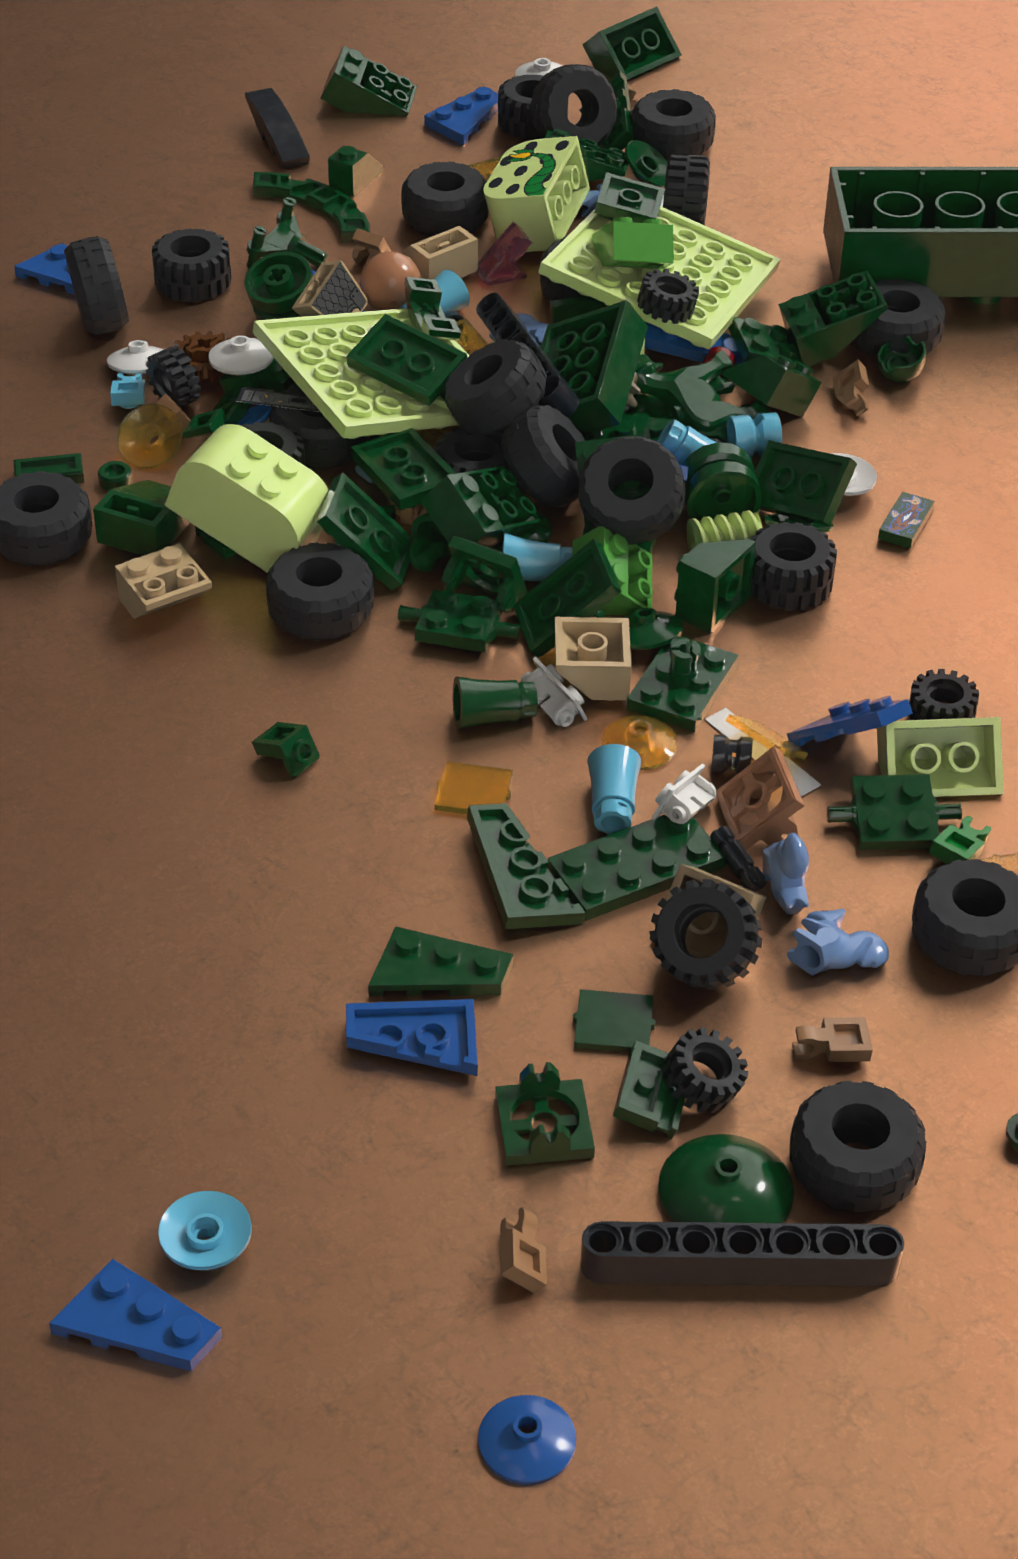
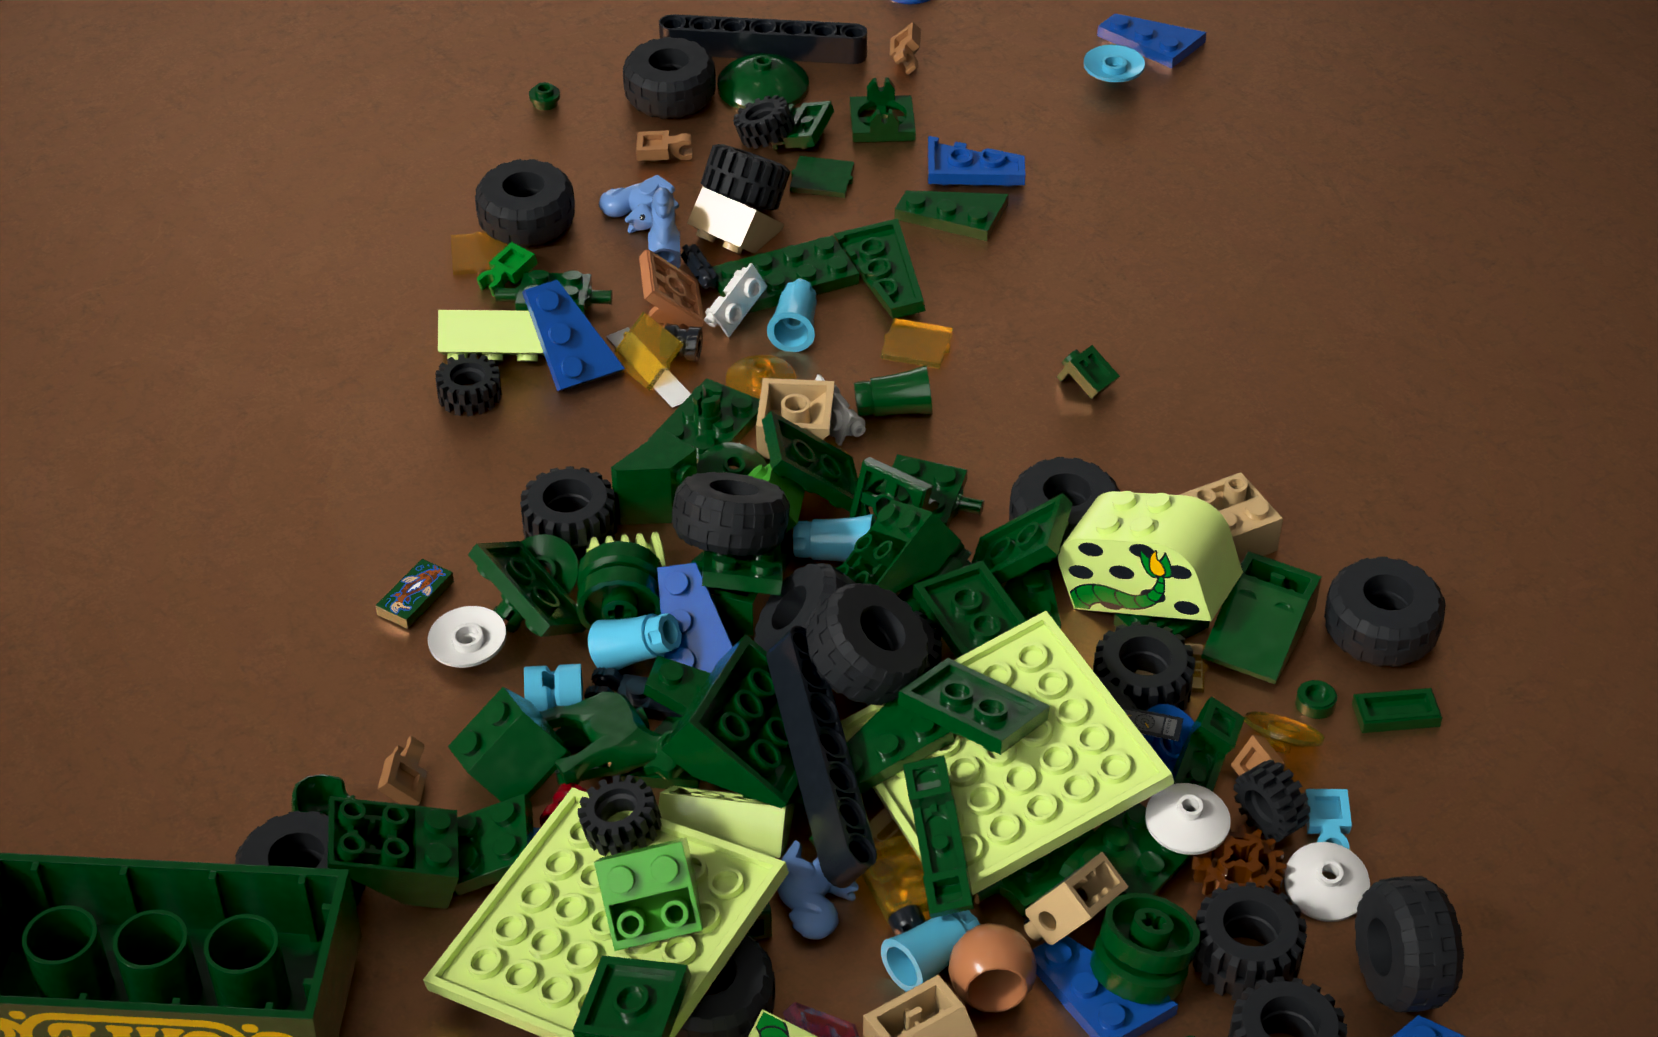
camera: 175 degrees left, 0 degrees up
none -> black tyre [1192,882,1307,1001]

